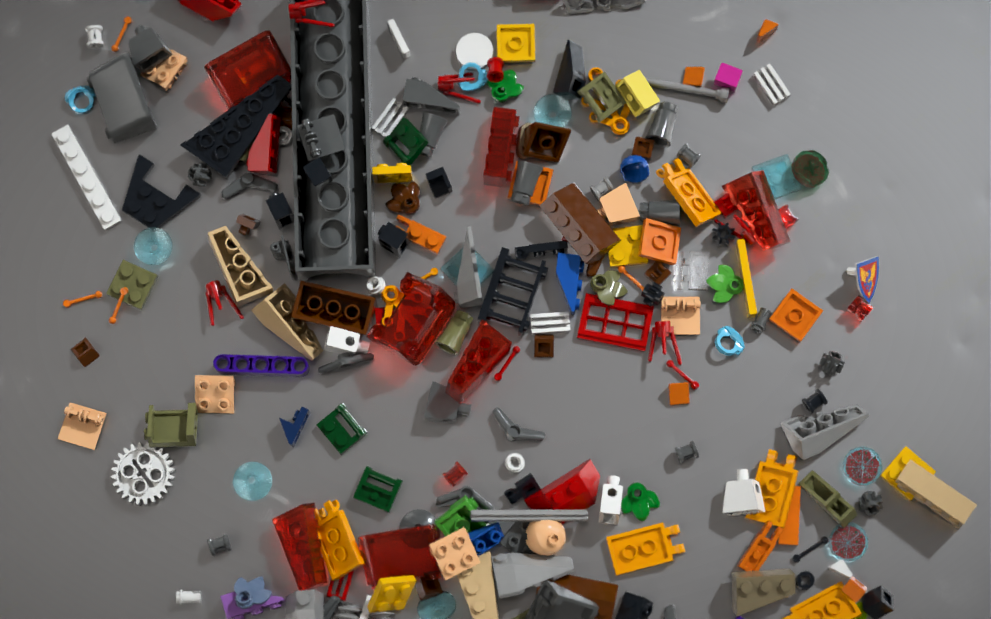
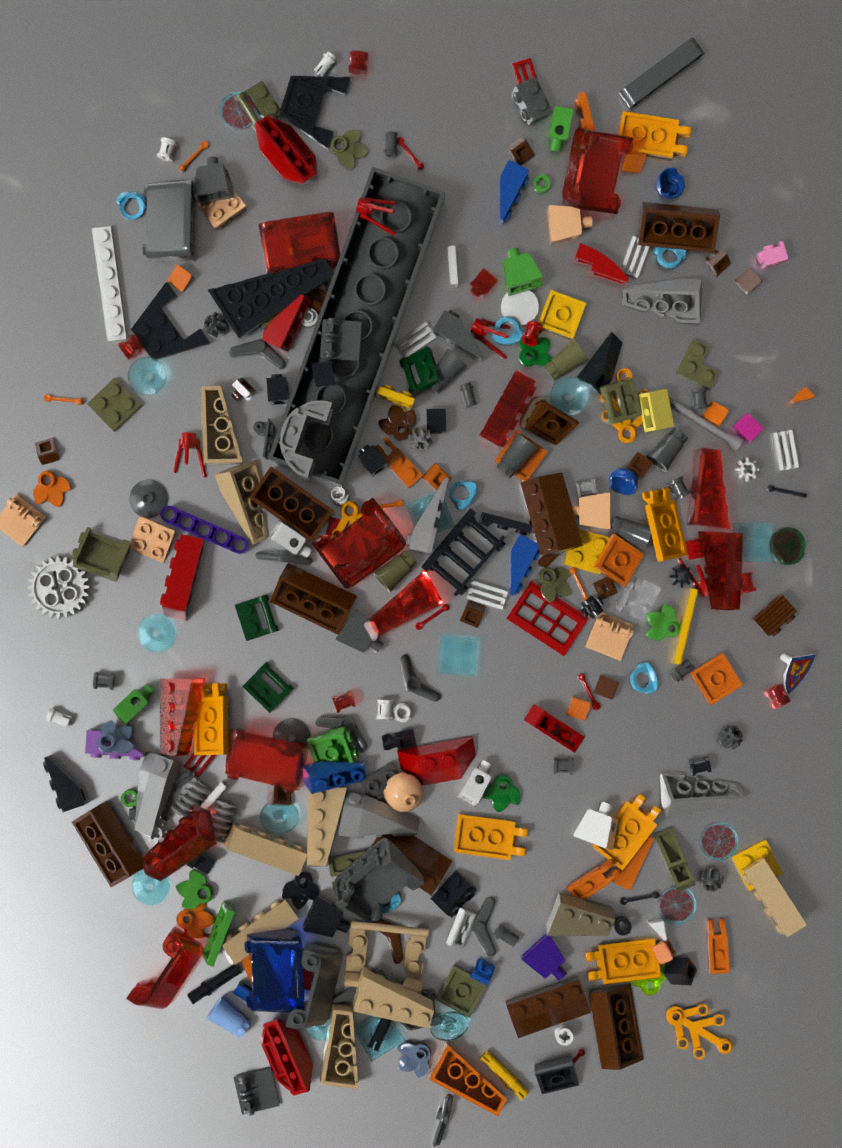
camera: 15 degrees right, 10 degrees up
orange hinge [109,287,129,324] -> none
dark blue slope [279,407,311,447] -> none
yellow plate [367,575,416,613] -> none
light nougat hinge [429,527,481,580] -> none
light grey axle [470,510,588,522] -> none
red plant [648,321,682,365] -> none
none -> orange plate [33,471,71,507]
none -> bright green torso [113,684,154,726]
none -> clear red wheel [117,334,144,360]
none -> dark grey dish [129,480,168,518]
none -> red wedge [160,534,205,621]
none -> orange slope [167,264,194,293]
none -> reddish brown slope [270,563,357,635]
none -> light grey cylinder [280,401,334,482]
none -> white bush [376,700,394,720]
none -> light grey gear [408,427,432,451]
none -> orange slope [422,463,452,490]
none -> clear light blue plate [437,635,479,677]
none -> medium azure piece [449,481,478,510]
none -> dark grey pin [459,382,477,408]
none -> clear red bracket [469,268,498,299]
none -> bright green torso [503,248,543,296]
none -> red slope [524,704,585,753]
none -> olive plant [544,339,589,380]
none -> reddish brown slope [593,675,619,700]
none -> olive plate [676,339,719,390]
none -> clear red wedge [687,448,730,529]
none -> dark grey bush [690,388,709,410]
none -> orange hinge [707,919,730,974]
none -> white gear [734,458,759,482]
none -> reddish brown brick [751,594,797,637]
none -> black hinge [767,484,807,498]

